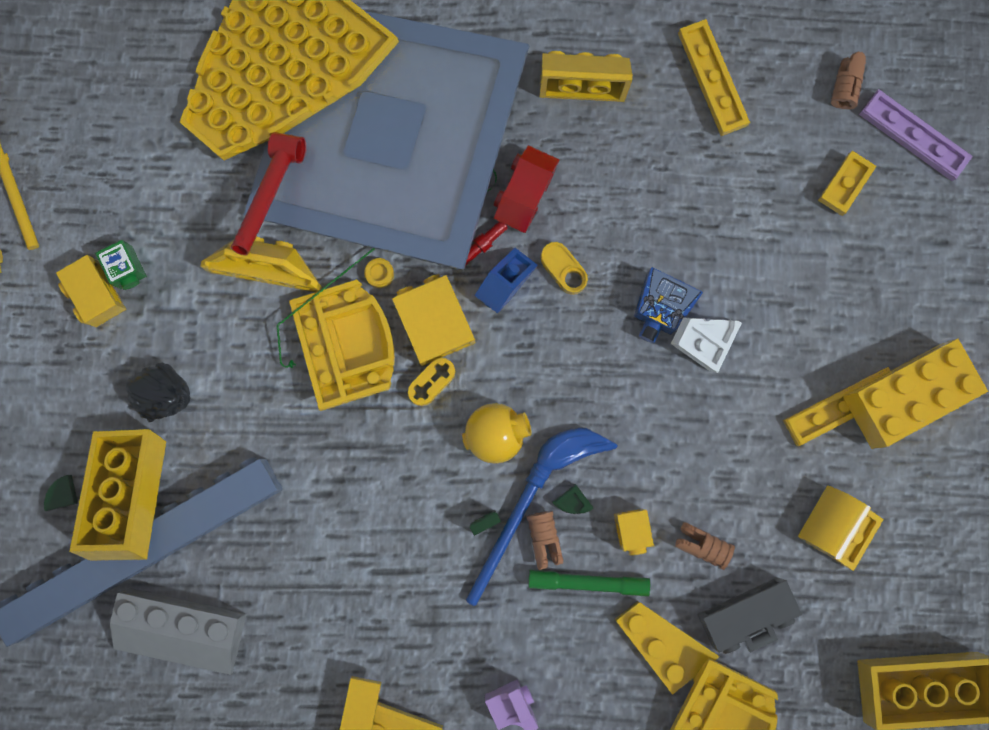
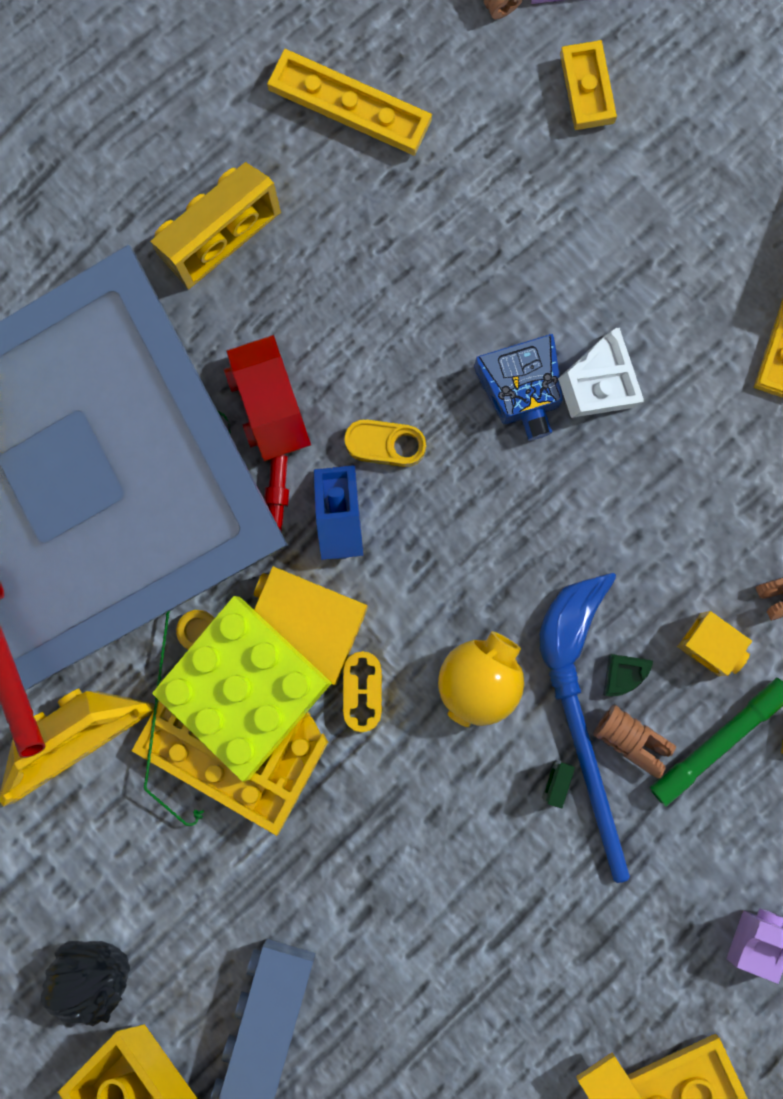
camera: 40 degrees left, 0 degrees up
none -> neon yellow plate [152,596,332,782]

